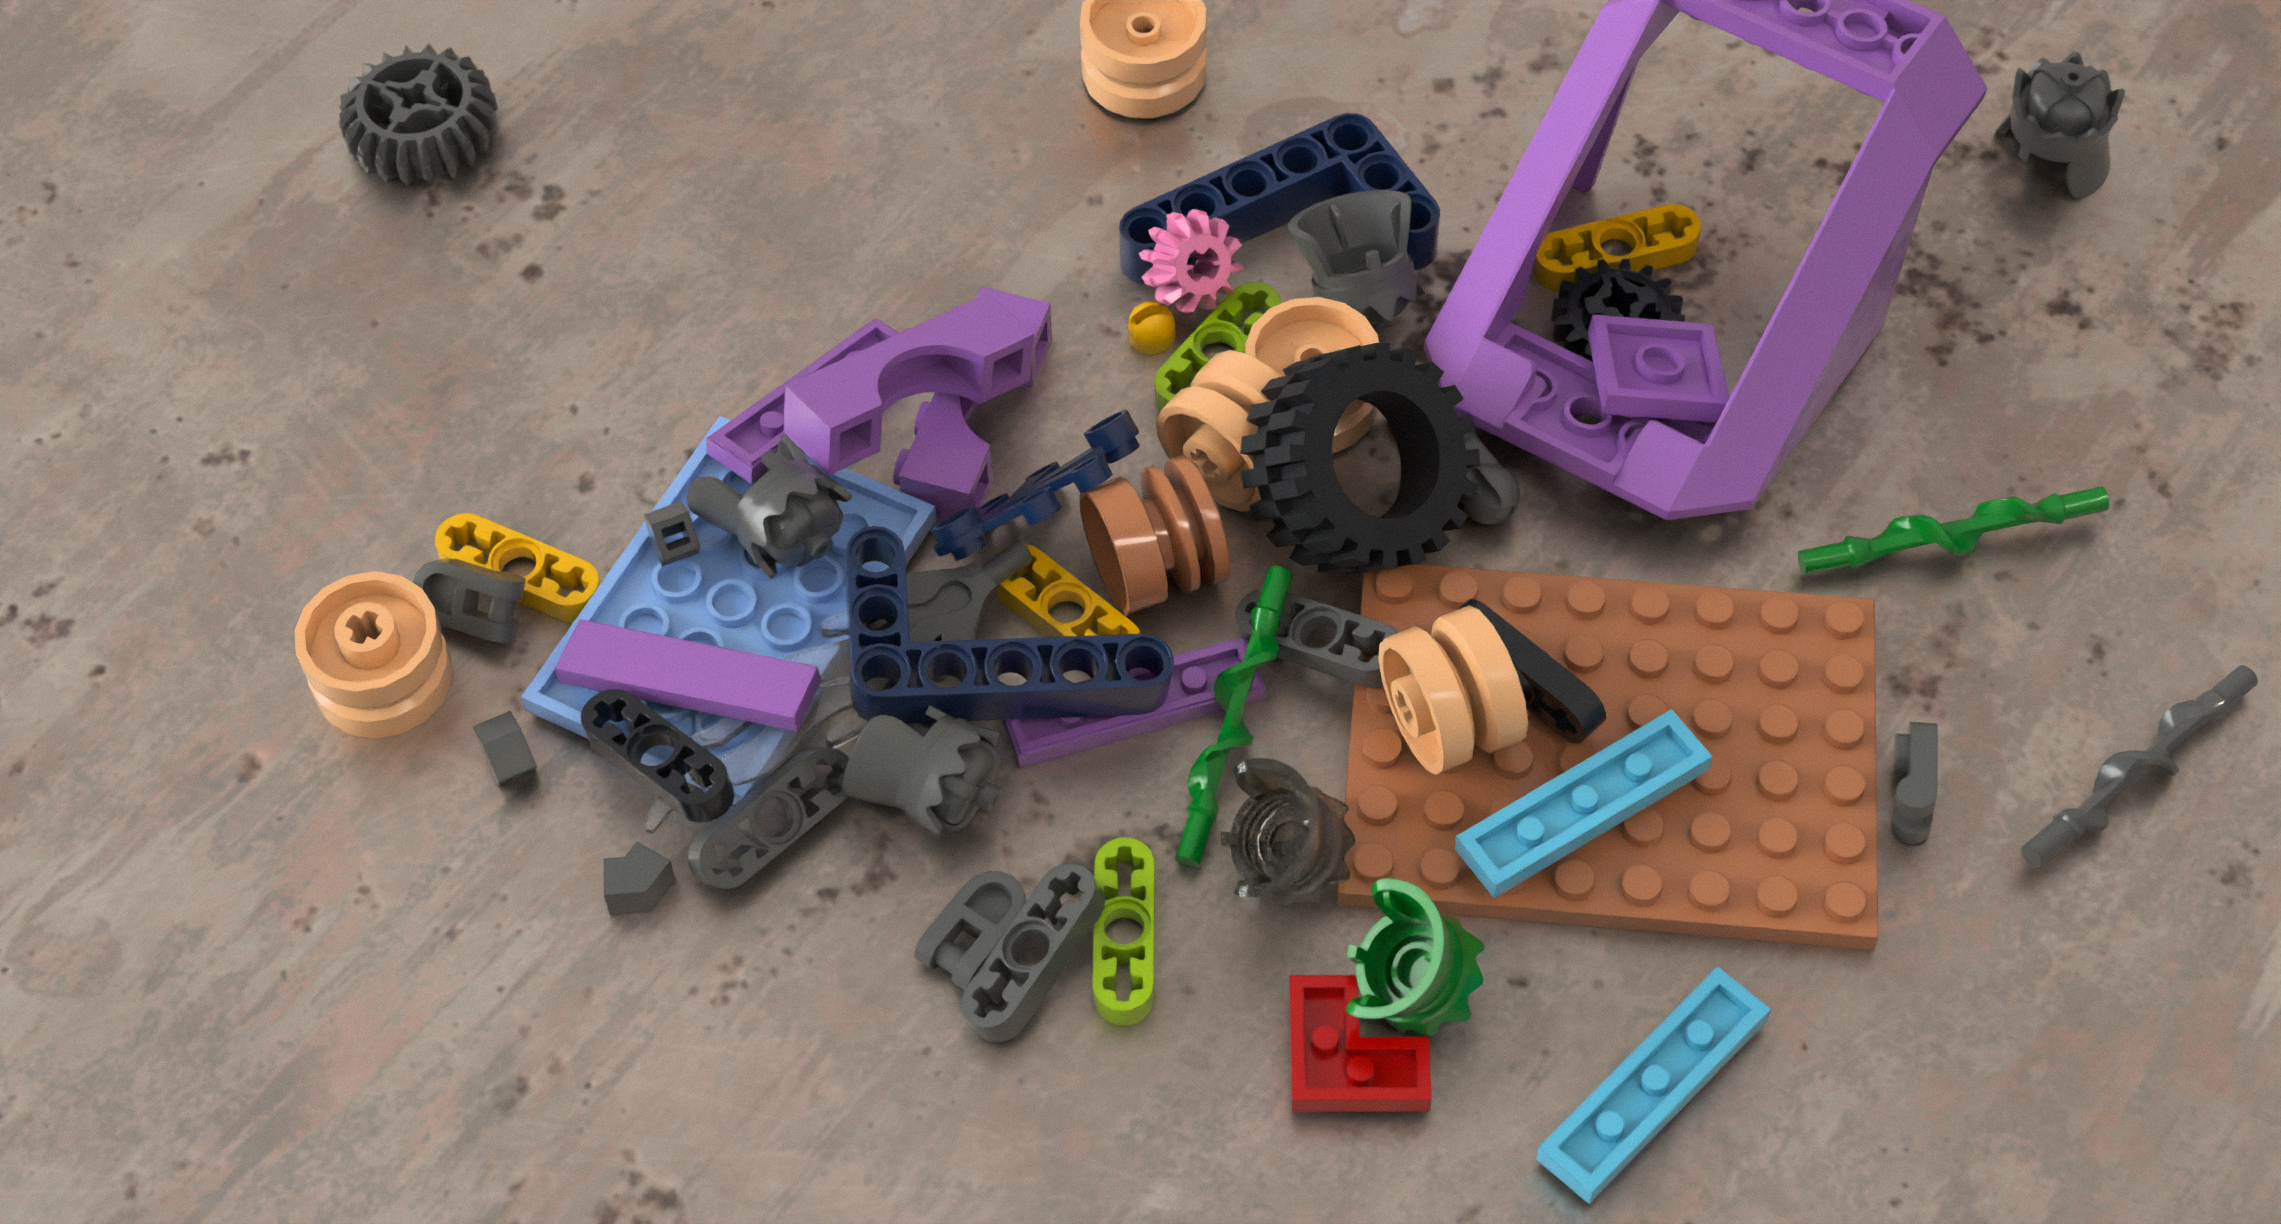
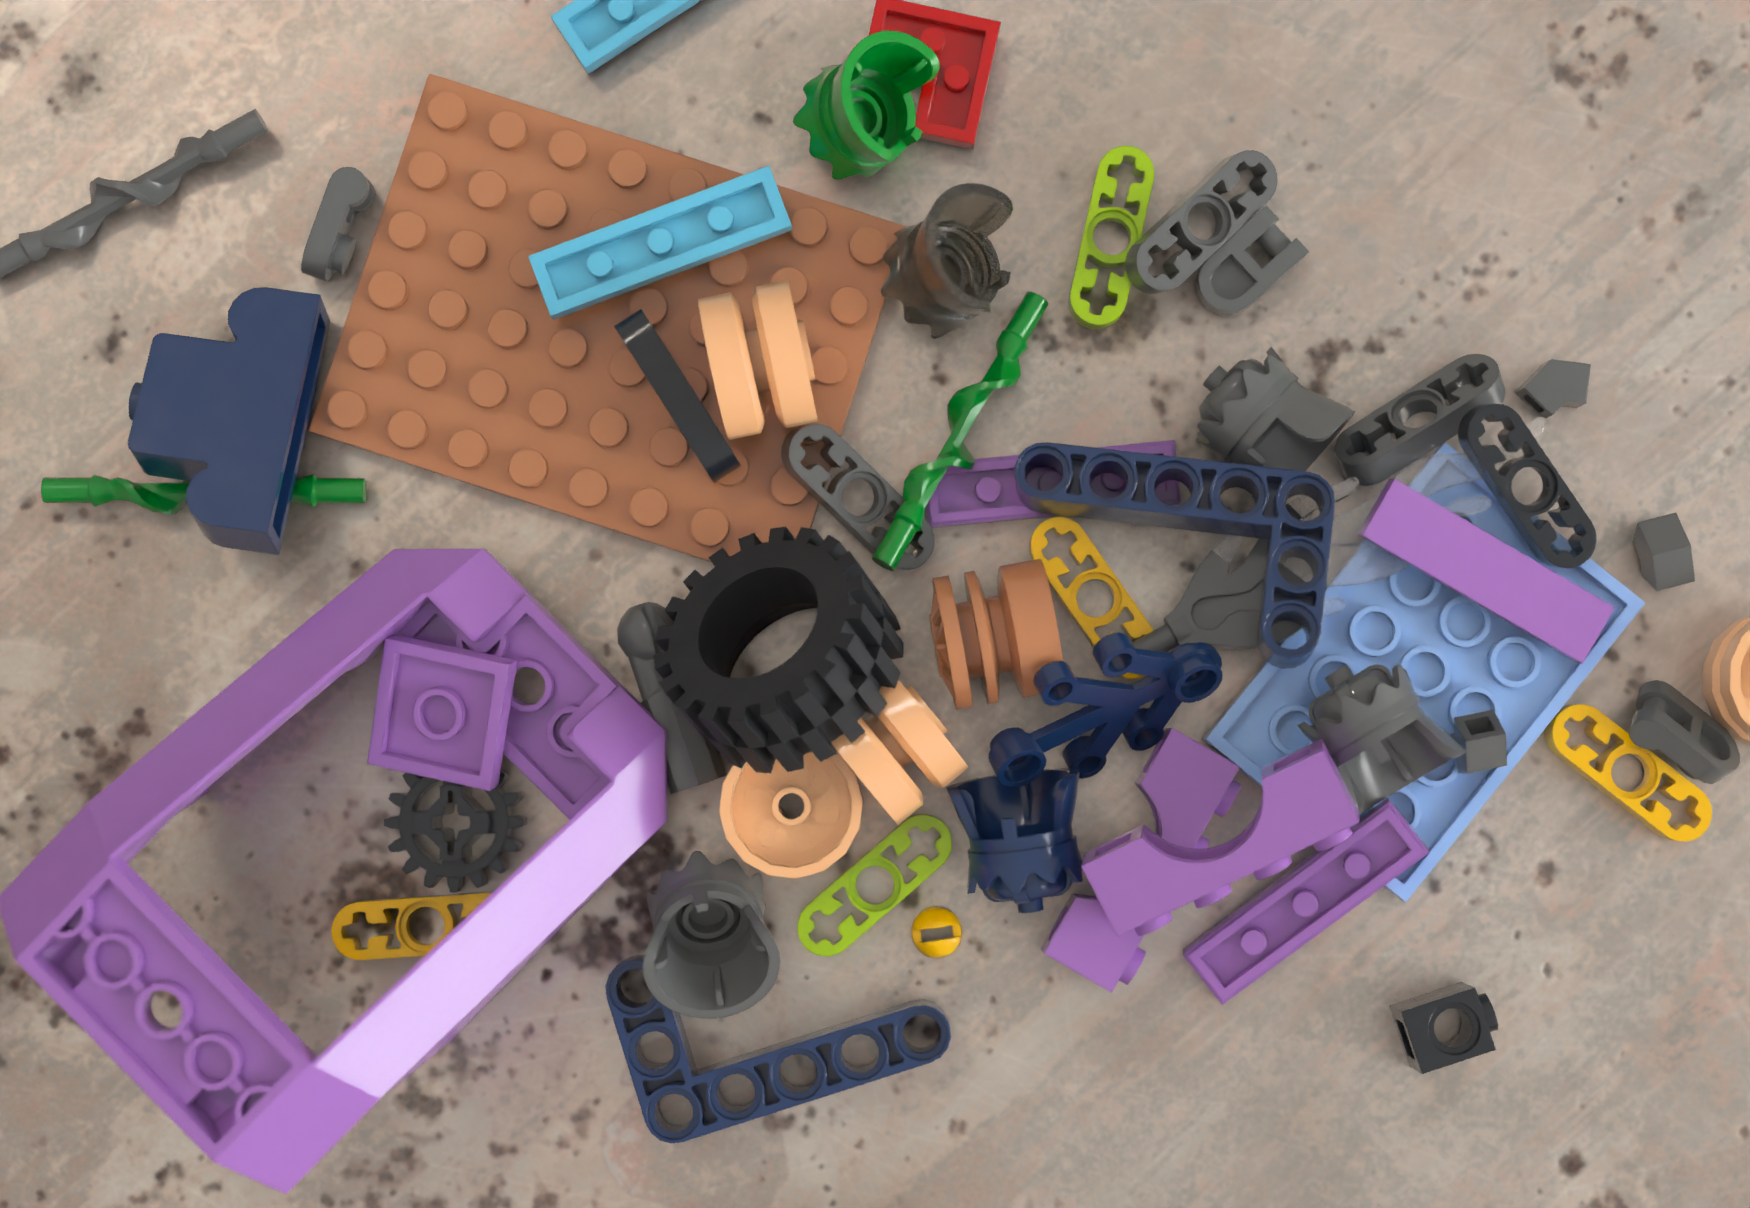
camera: 165 degrees left, 30 degrees up
bright pink gear [1139,209,1245,314] -> none
none -> dark blue brick [128,287,330,555]
none -> dark blue hat [947,768,1083,913]
none -> black brick [1389,982,1498,1074]

